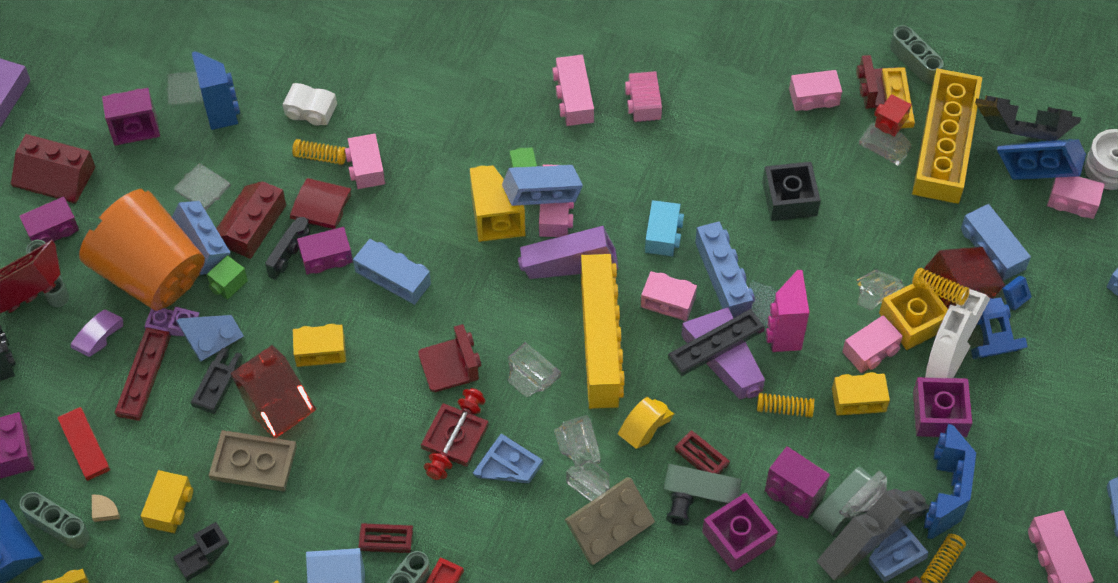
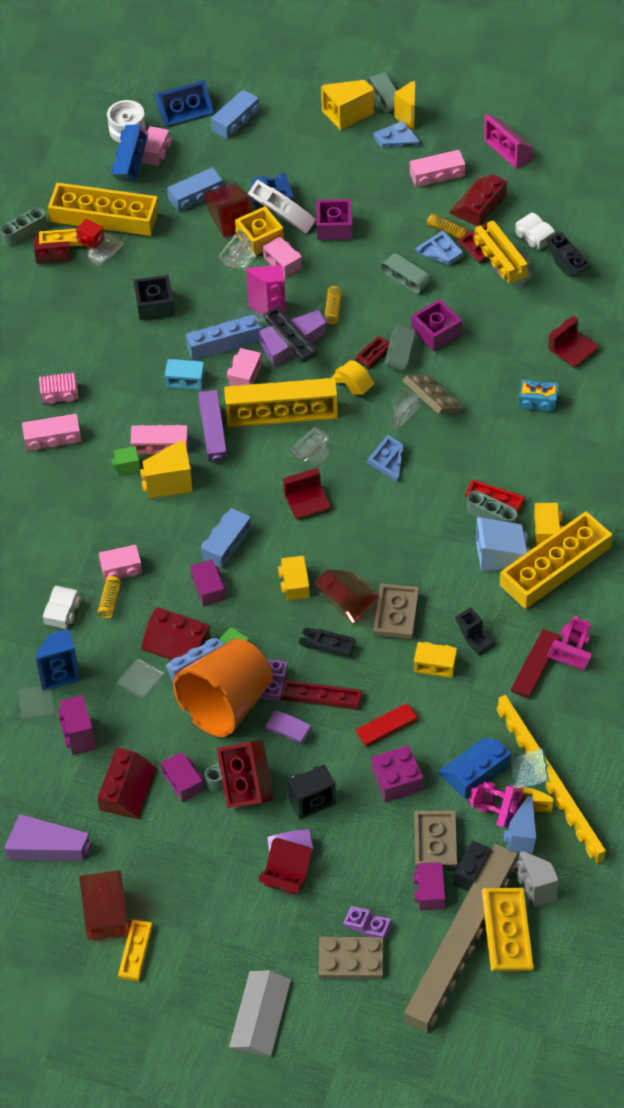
camera: 90 degrees left, 5 degrees down
sand green beam [19,492,89,549] -> none
tan tile [92,495,120,522] -> none
medium blue wing [176,315,244,362] -> none
black hinge [265,217,310,280] -> none
dark red slope [290,178,351,229] -> none
dark red tile [358,523,413,553] -> none
dark red plate [421,388,489,480] -> none
medium blue brick [502,165,583,206] -> none
clear slope [554,415,601,469] -> none
black bush [666,492,694,526] -> none
magenta brick [765,446,830,519] -> none
bright pink brick [789,70,842,111] -> none
dark grey arch [817,488,929,580] -> none
yellow brick [832,372,890,416] -> none
clear slope [839,470,887,519] -> none
yellow piece [912,268,969,306] -> none
blue slope [924,424,976,539] -> none
black slope [975,95,1081,141] -> none
blue tile [1002,276,1031,310] -> none

